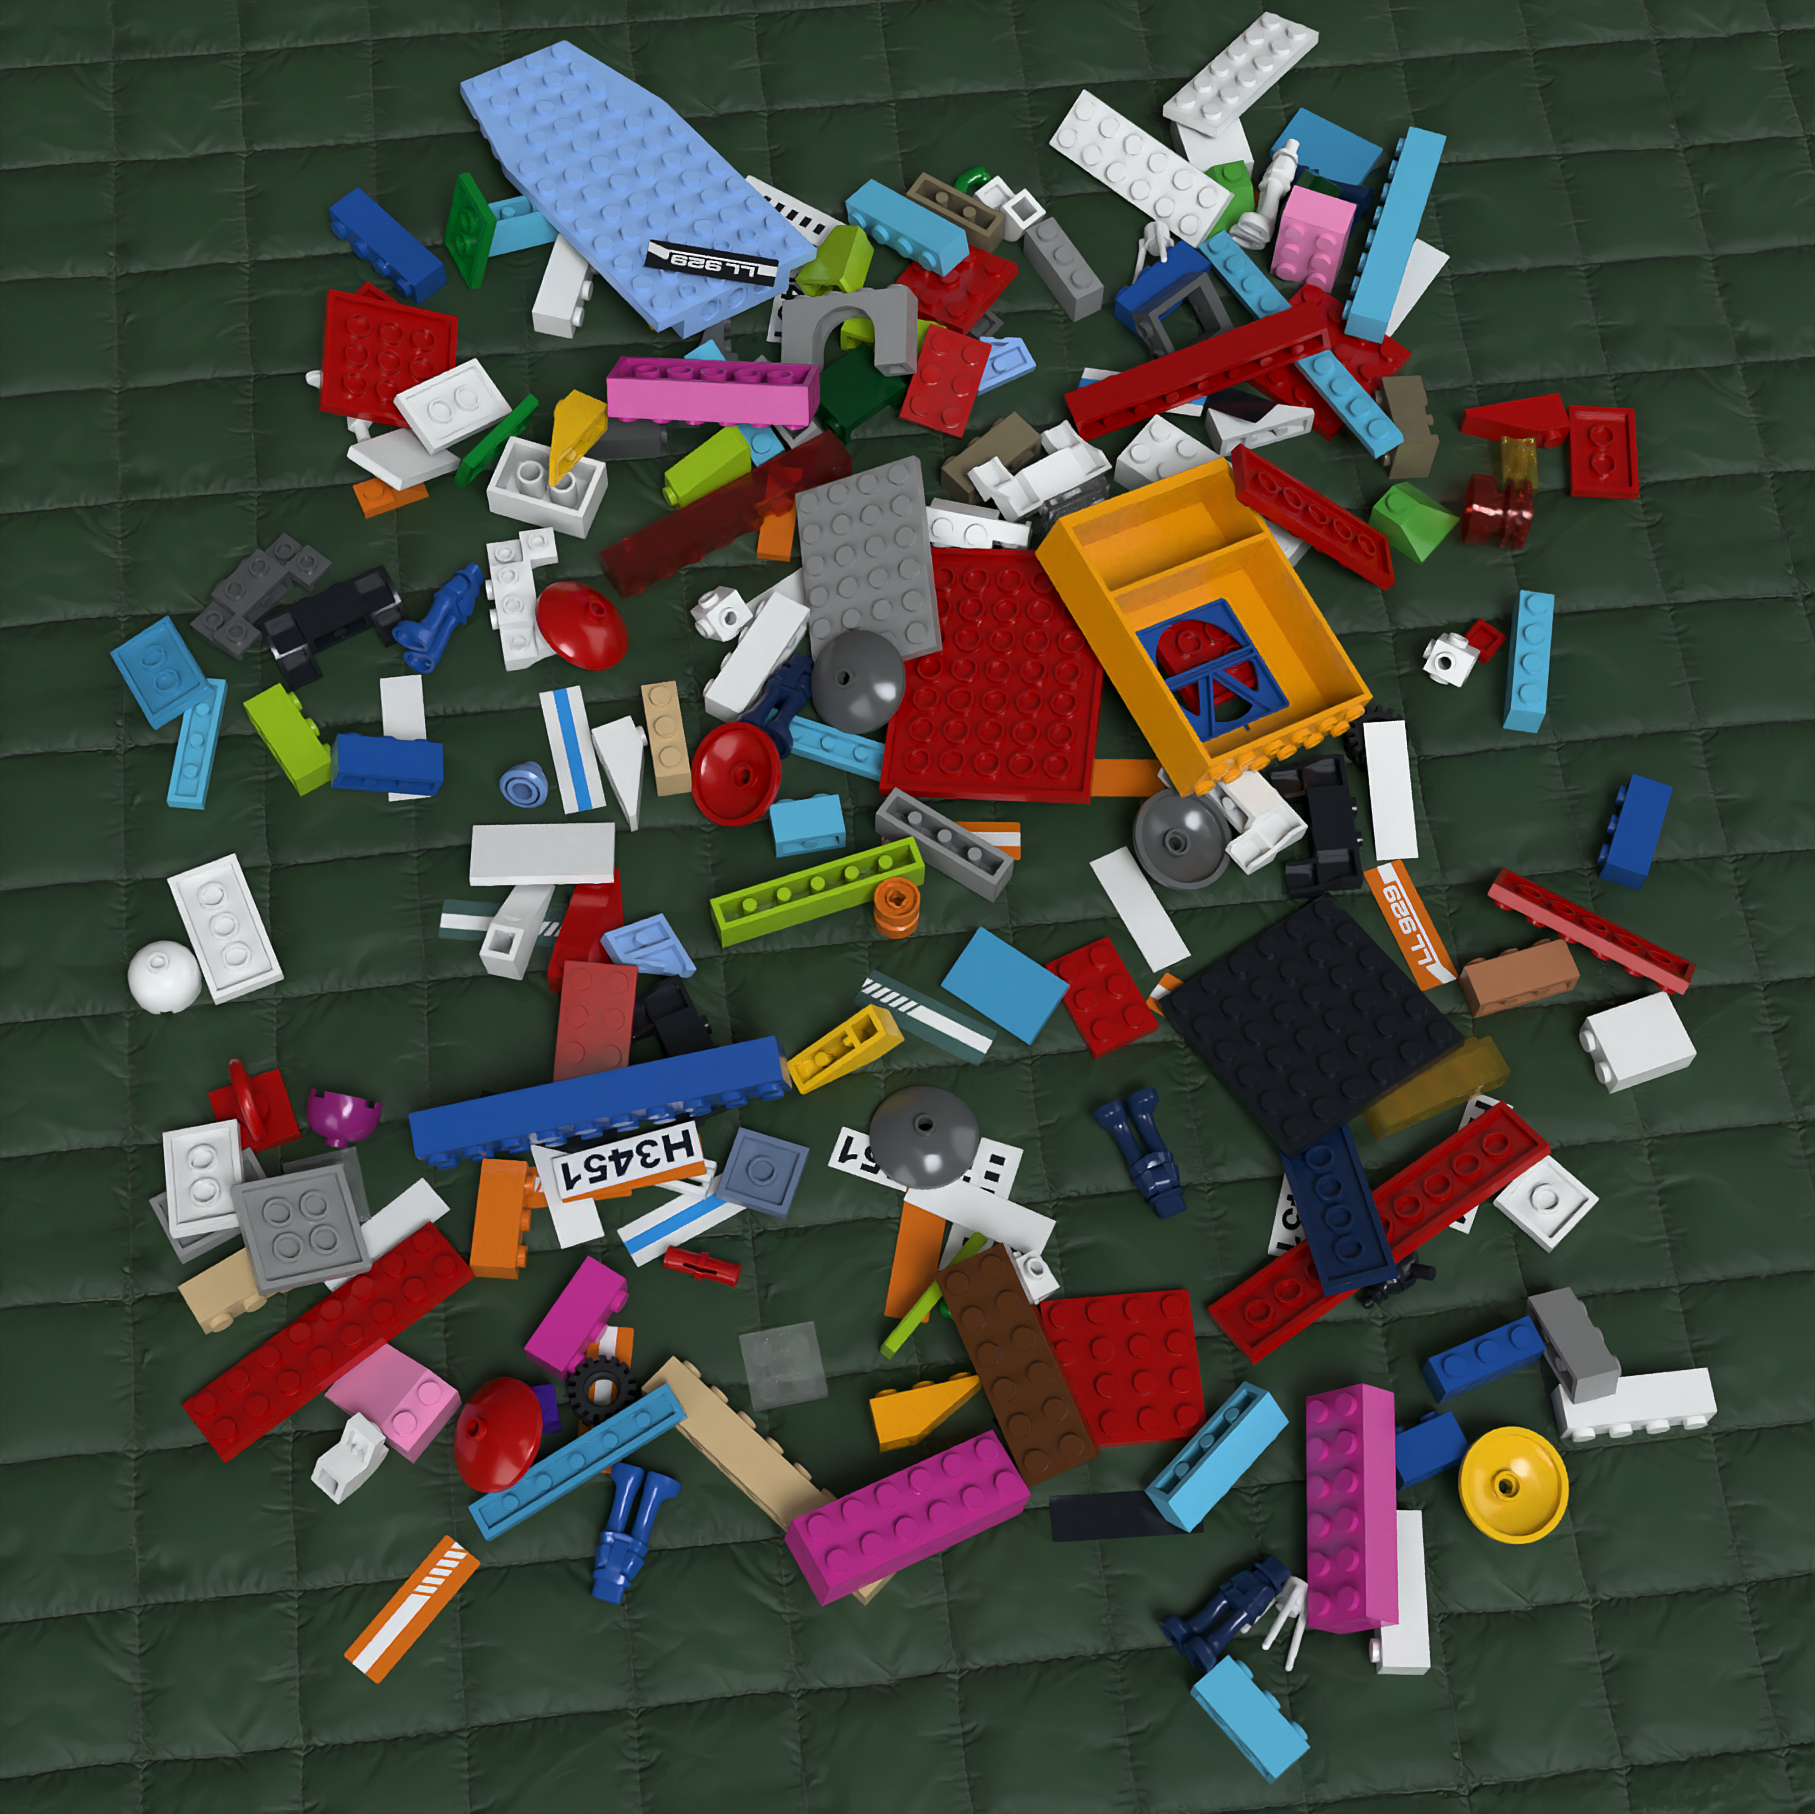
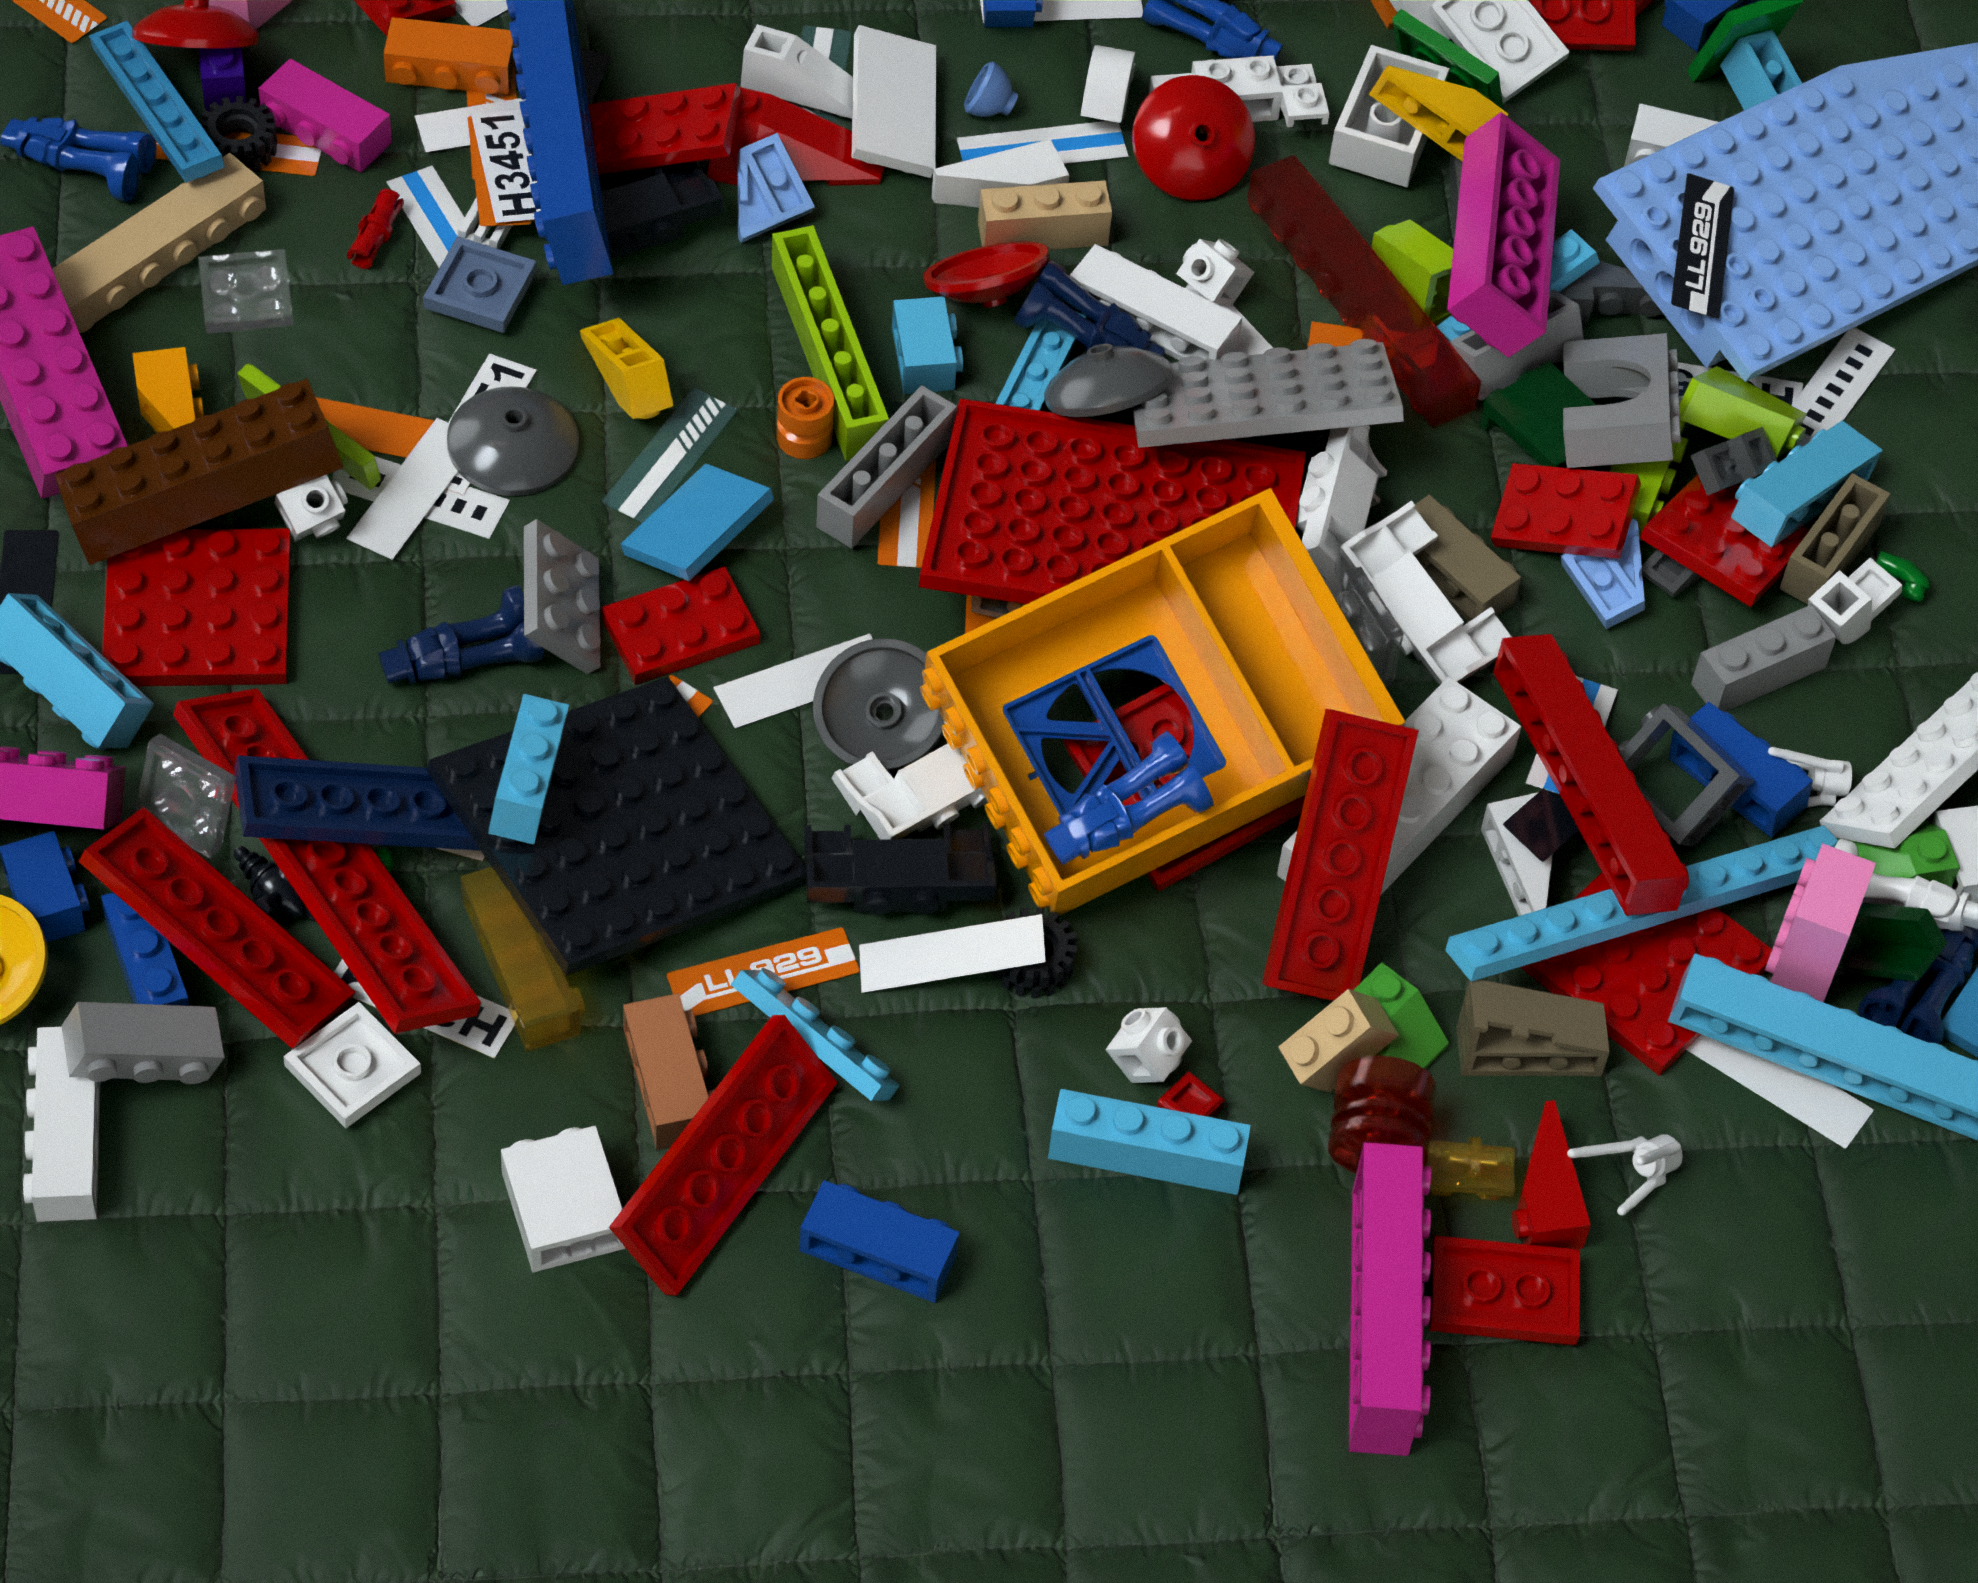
camera: 90 degrees right, 10 degrees down
none -> red plate [79,807,355,1049]
none -> clear plate [134,734,236,858]
none -> medium azure brick [488,694,569,844]
none -> light grey plate [524,519,601,674]
none -> medium azure plate [731,968,900,1101]
none -> blue piece [1044,731,1214,865]
none -> white brick [1080,45,1136,123]
none -> tan brick [1279,989,1399,1093]
none -> dark pink brick [1349,1142,1431,1456]
none -> white plant [1567,1134,1683,1216]
none -> dark grey slope [1691,427,1777,496]

